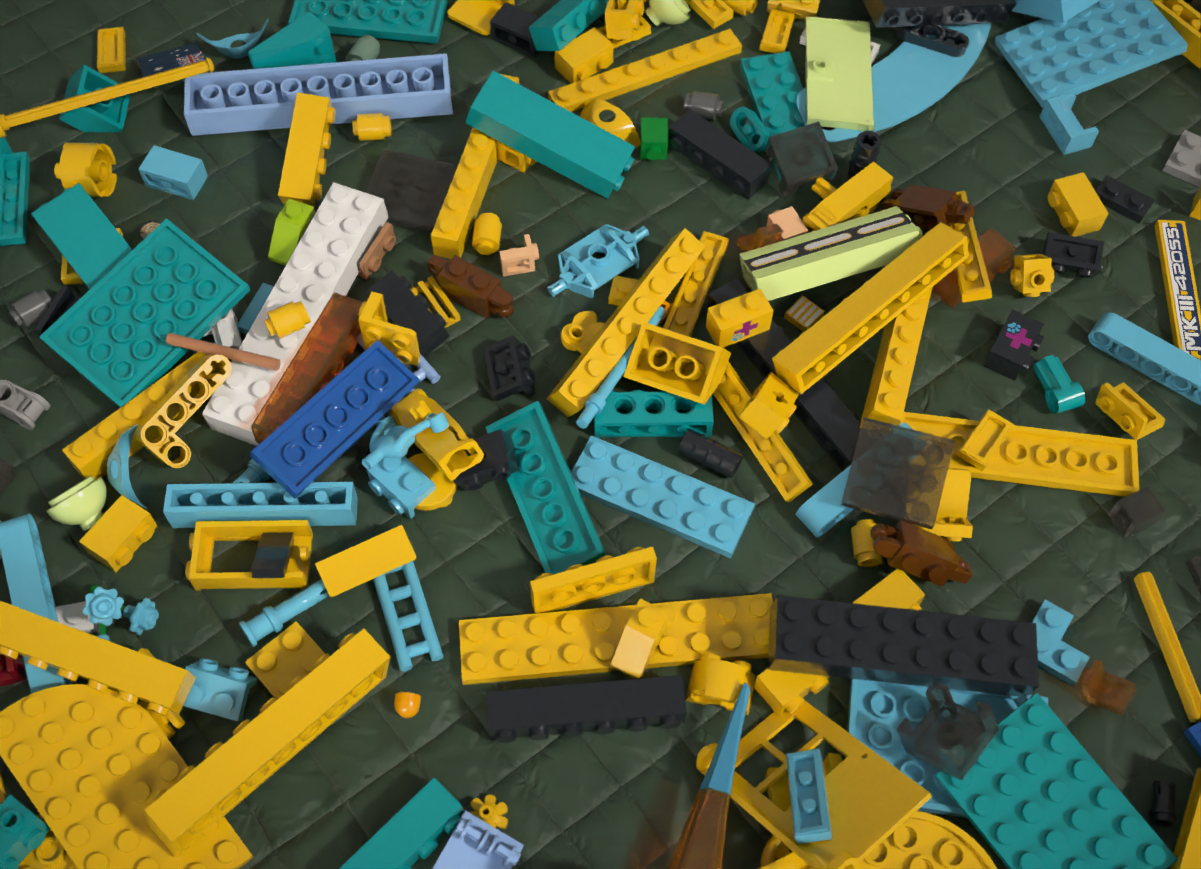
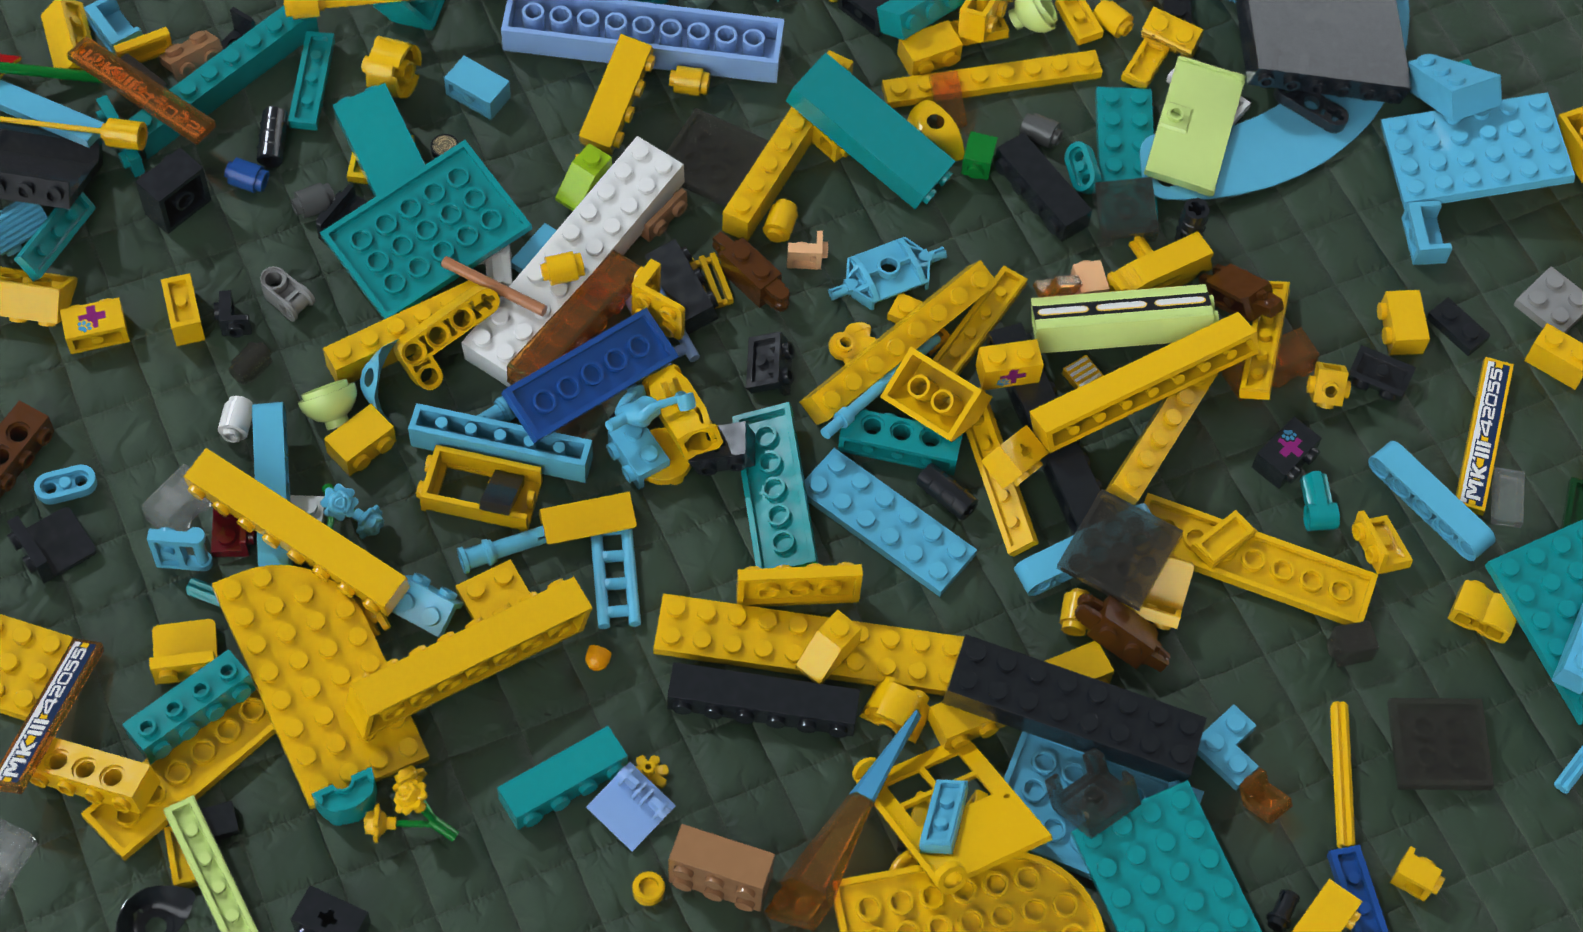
camera: 10 degrees right, 0 degrees up
none -> clear orange tile [929,71,968,129]

